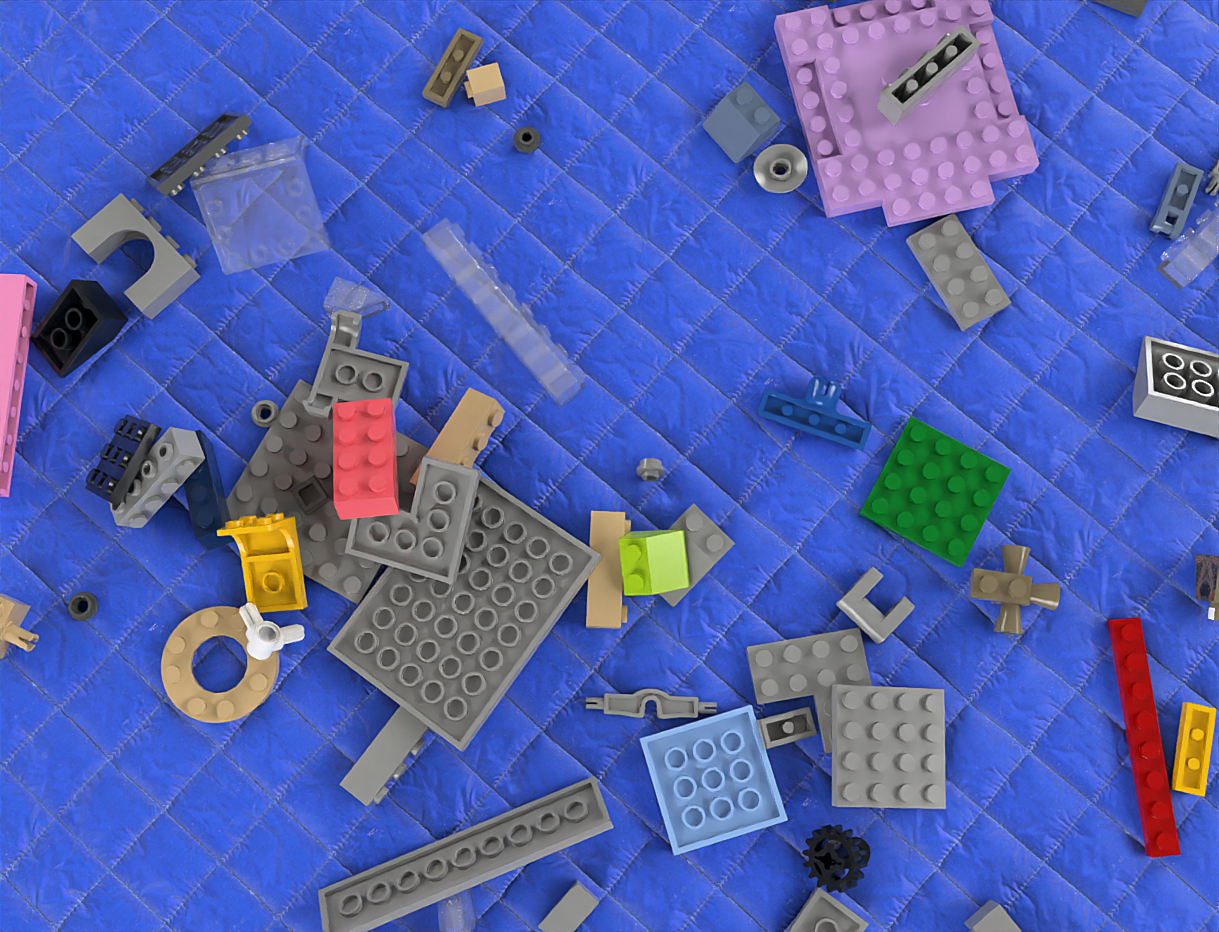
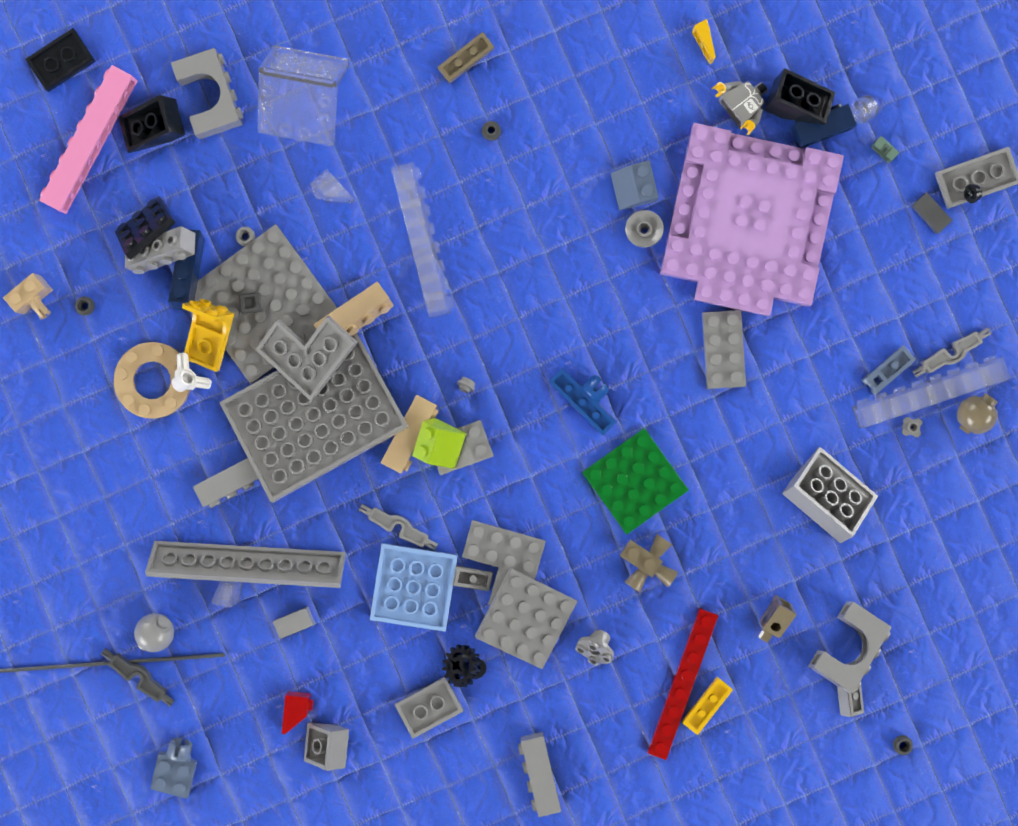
camera: 30 degrees right, 10 degrees up
dark grey plate [145,111,253,196] -> none
light grey piece [302,310,409,420] -> none
coral brick [333,398,399,520] -> none
tan brick [464,62,506,107] -> none
light grey connector [836,566,915,645] -> none
light grey brick [876,24,981,126] -> none
none -> light grey plate [575,630,614,666]

